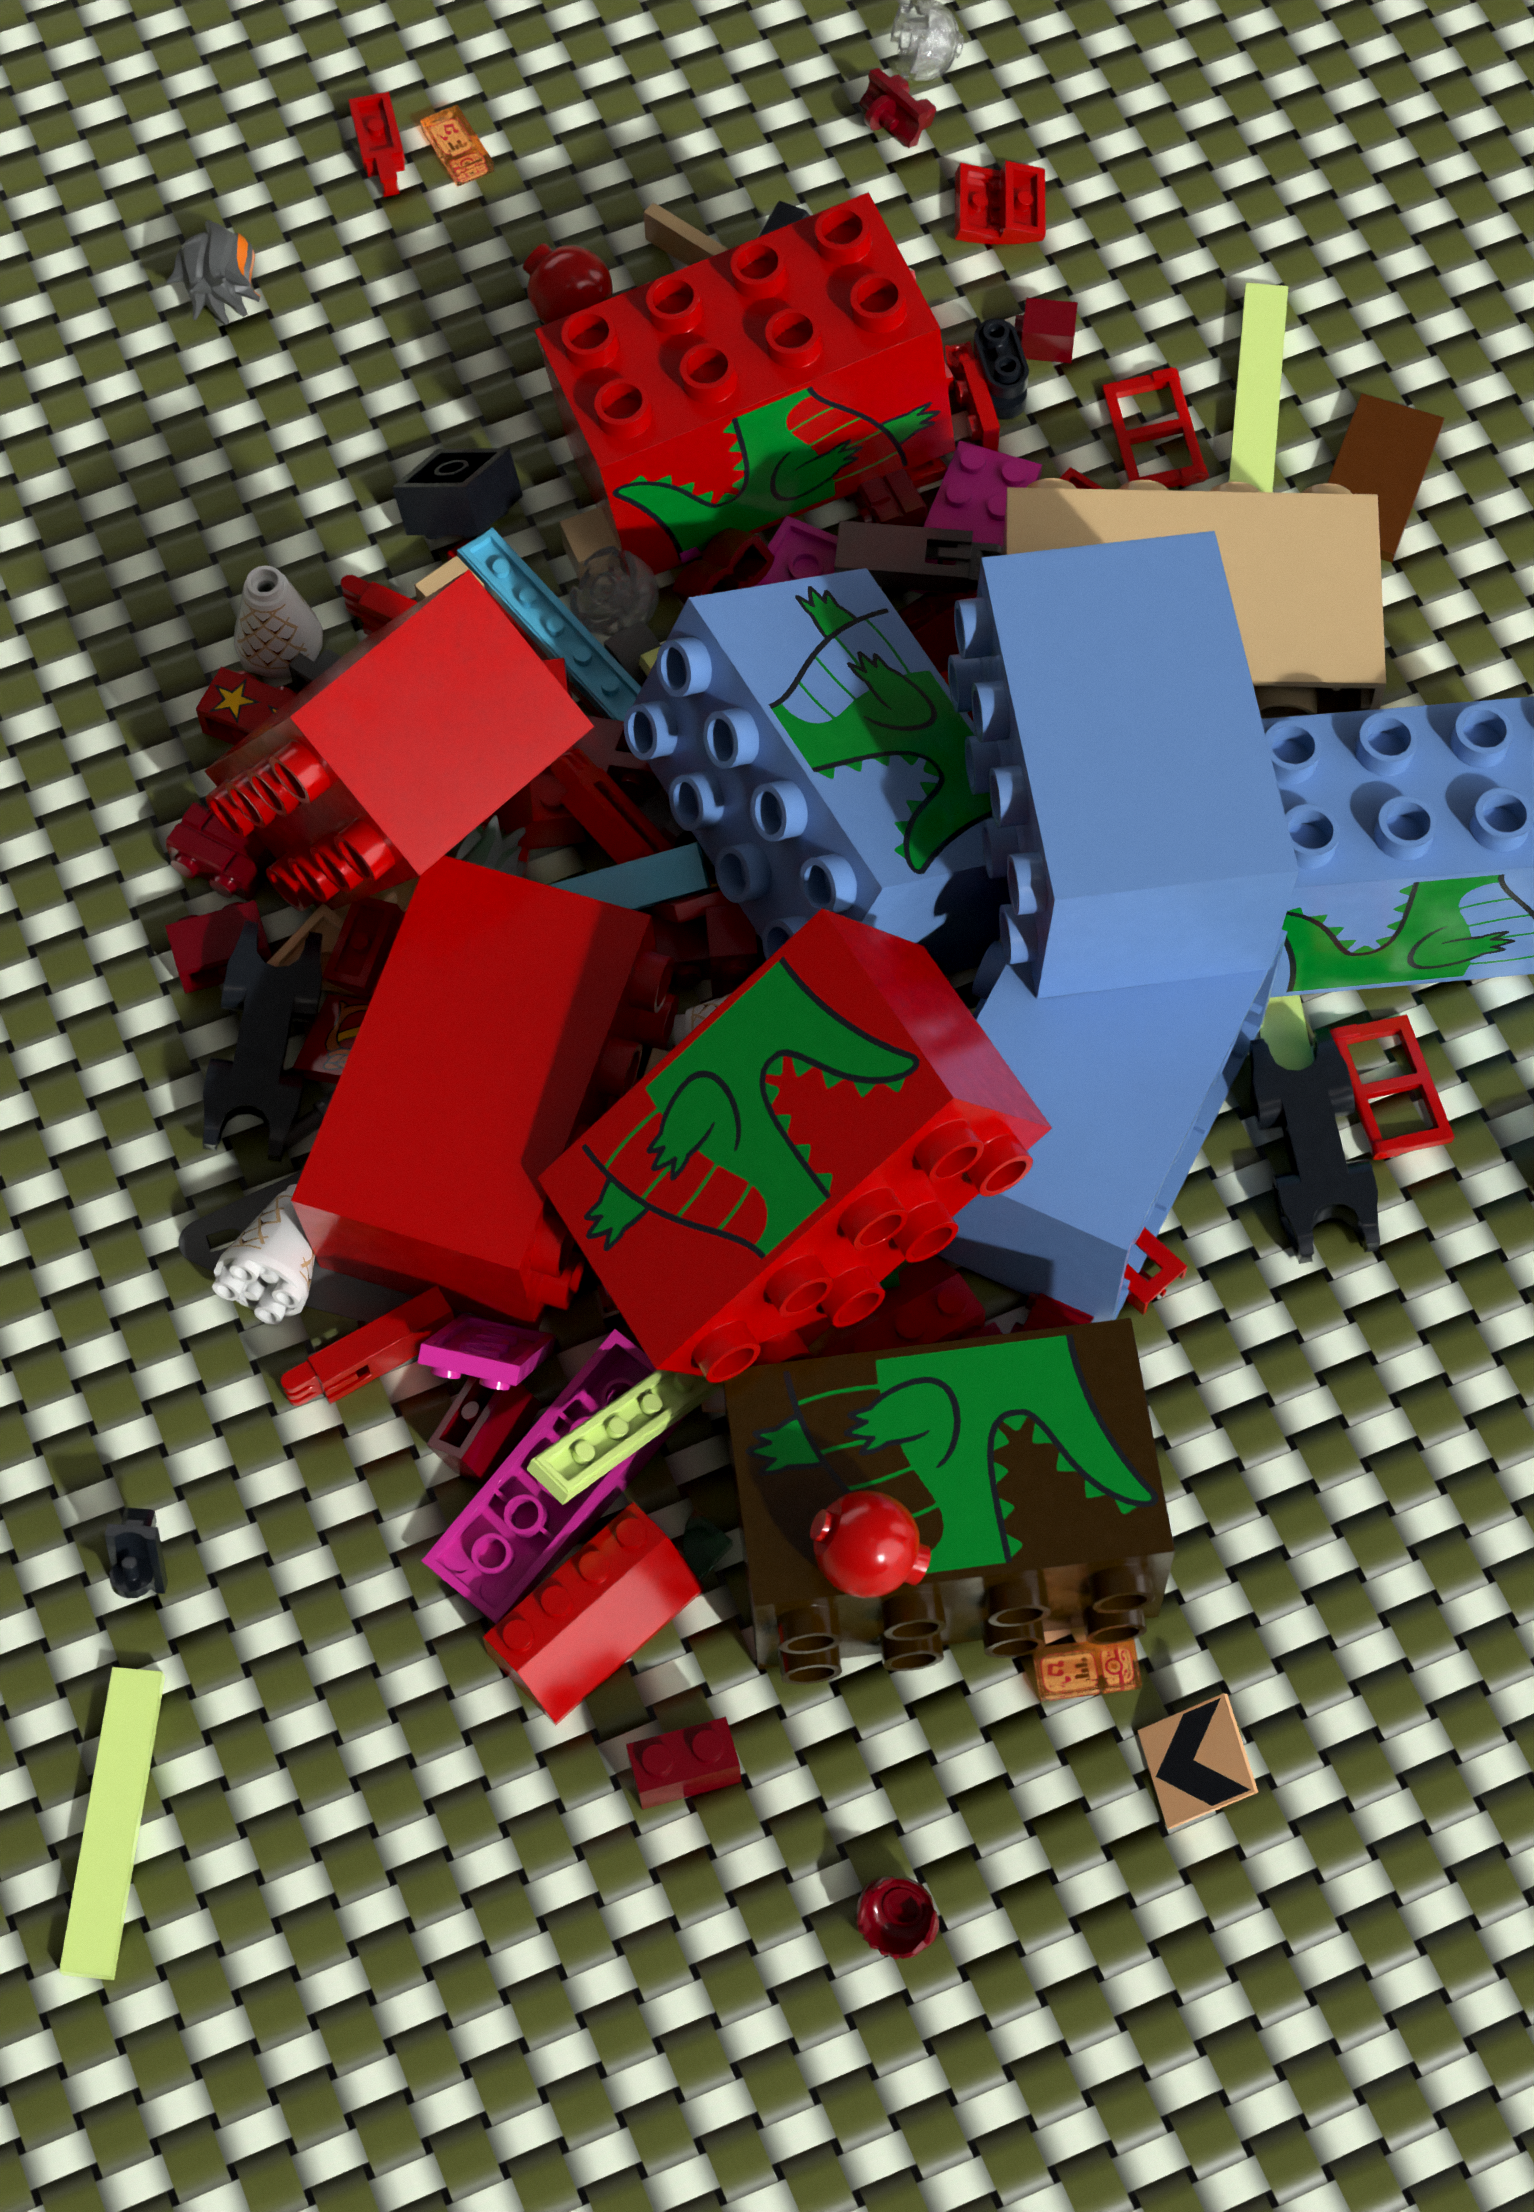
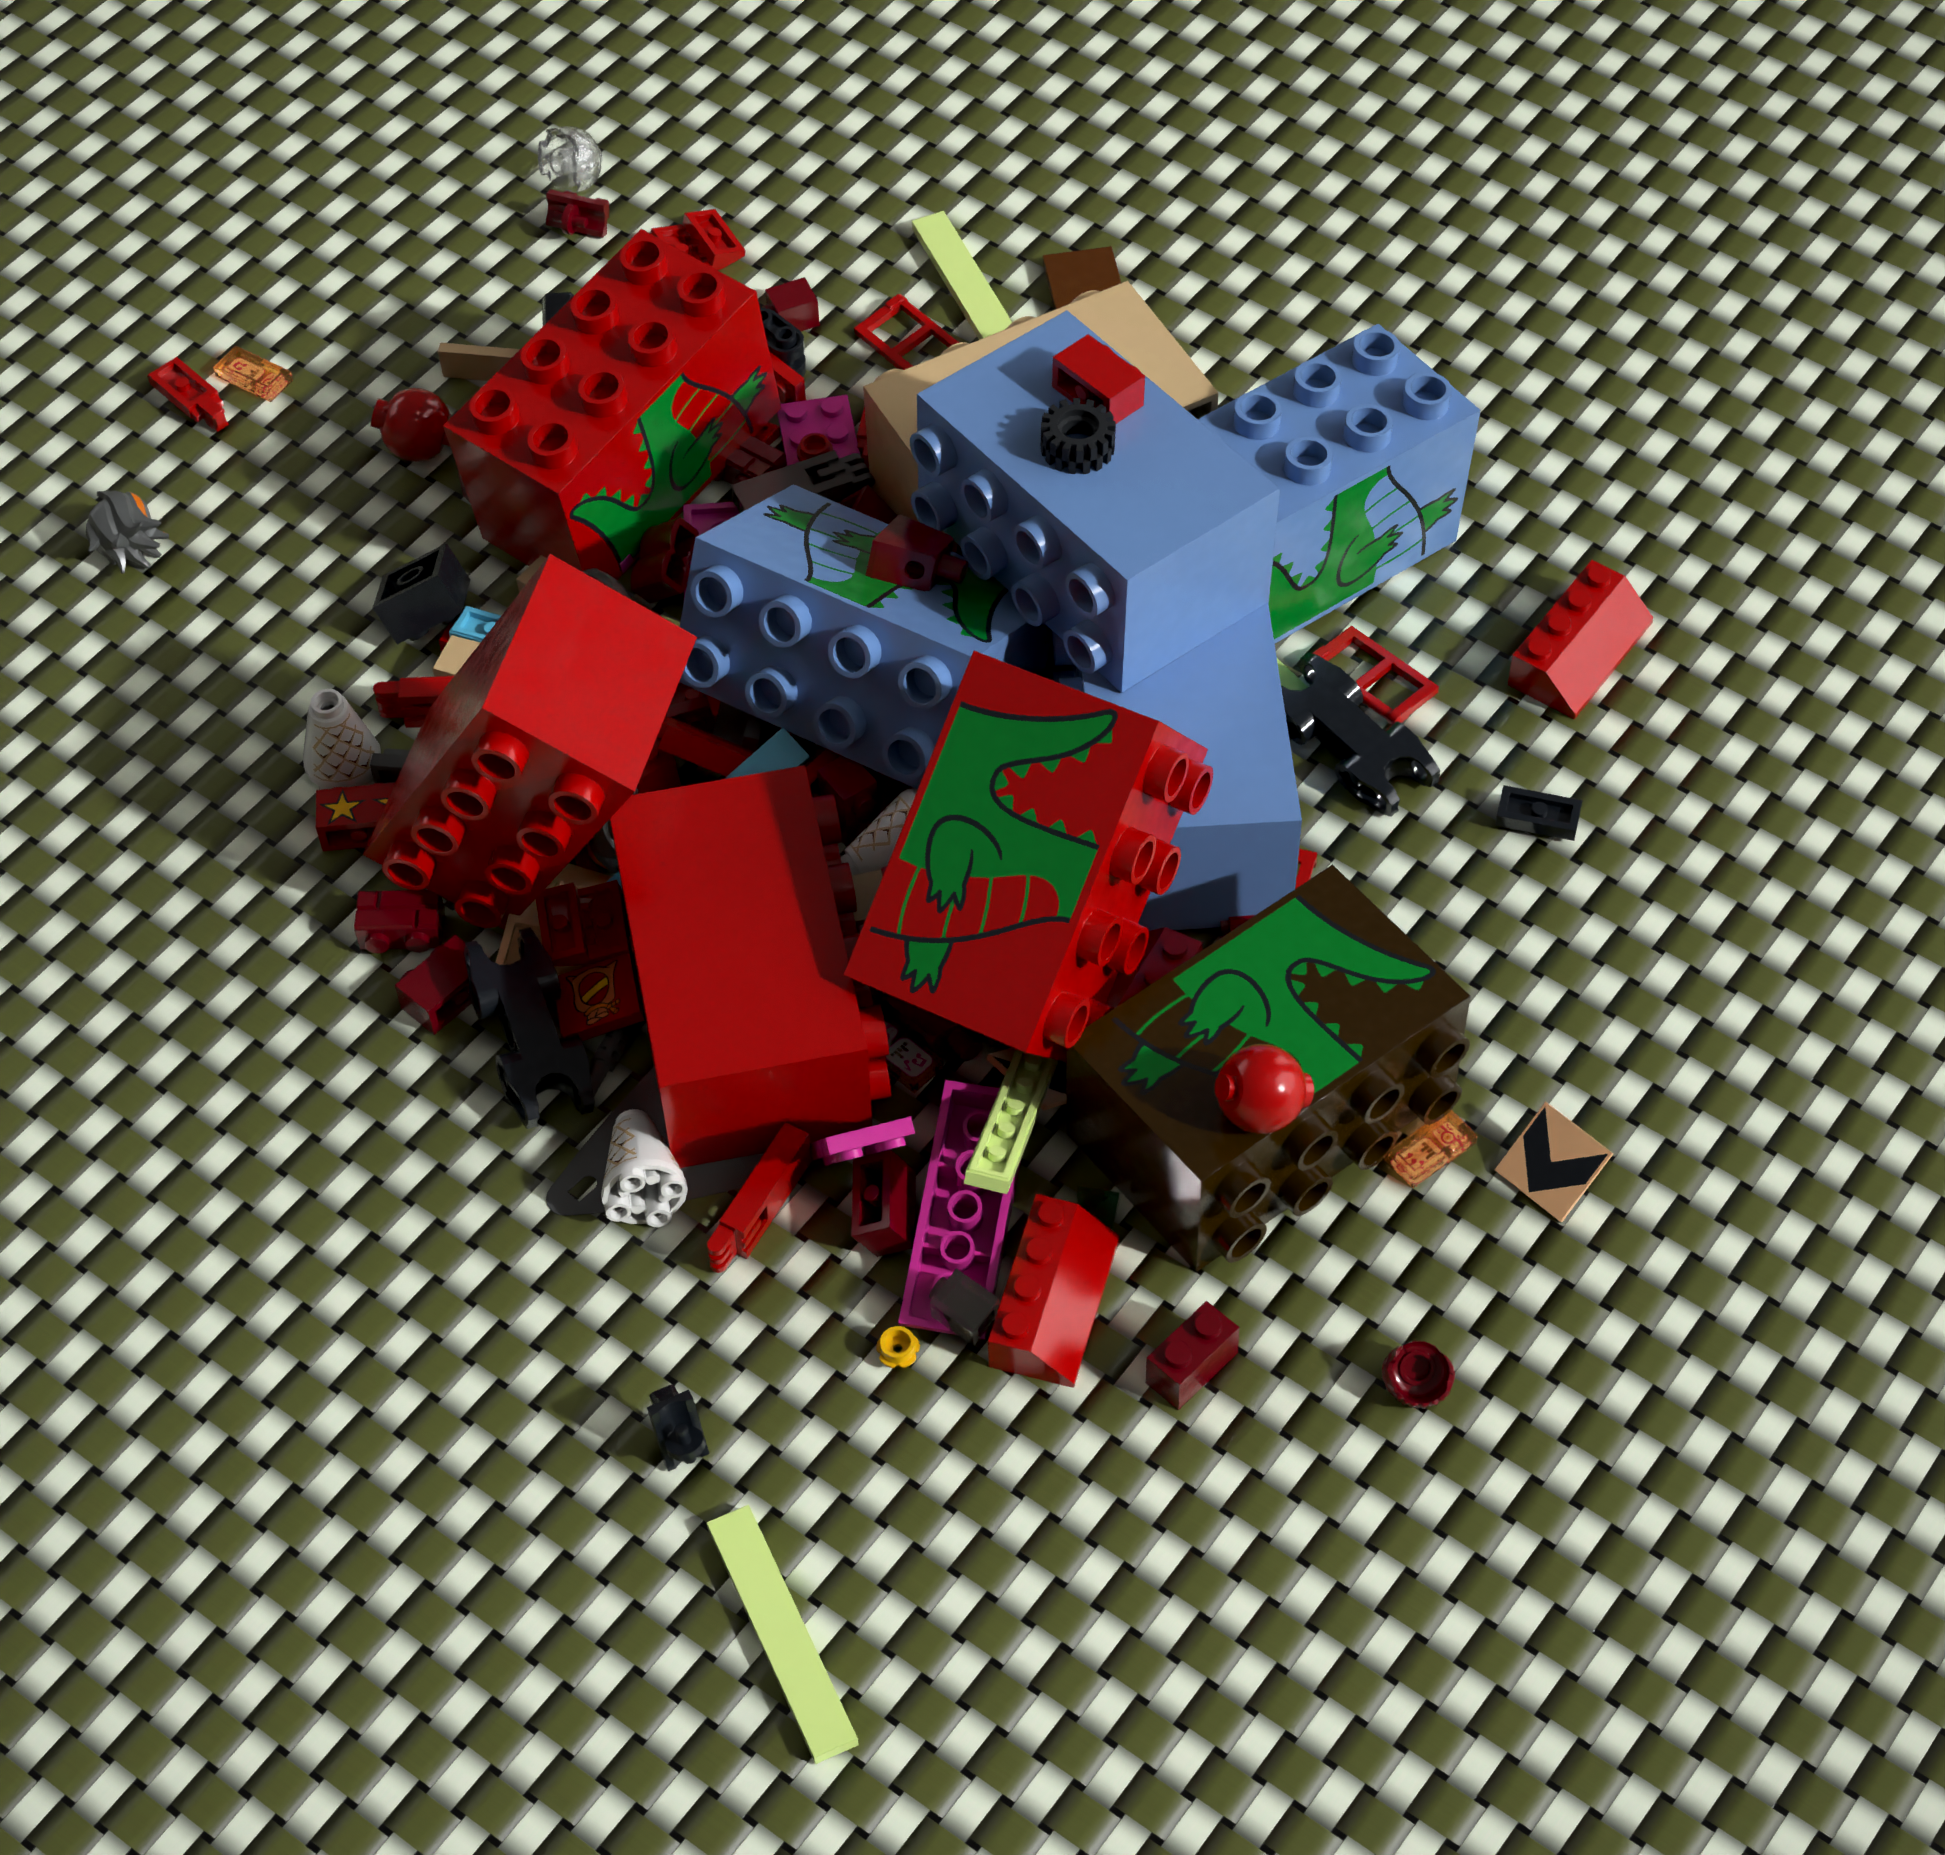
camera: 30 degrees left, 10 degrees down
none -> red plate [797,433,833,461]
none -> dark red torso [865,514,968,592]
none -> yellow plate [876,1326,920,1368]
none -> clear smoke brick [929,1269,999,1346]
none -> black tyre [1040,398,1116,474]
none -> red brick [1052,334,1145,424]
none -> black plate [1495,785,1583,841]

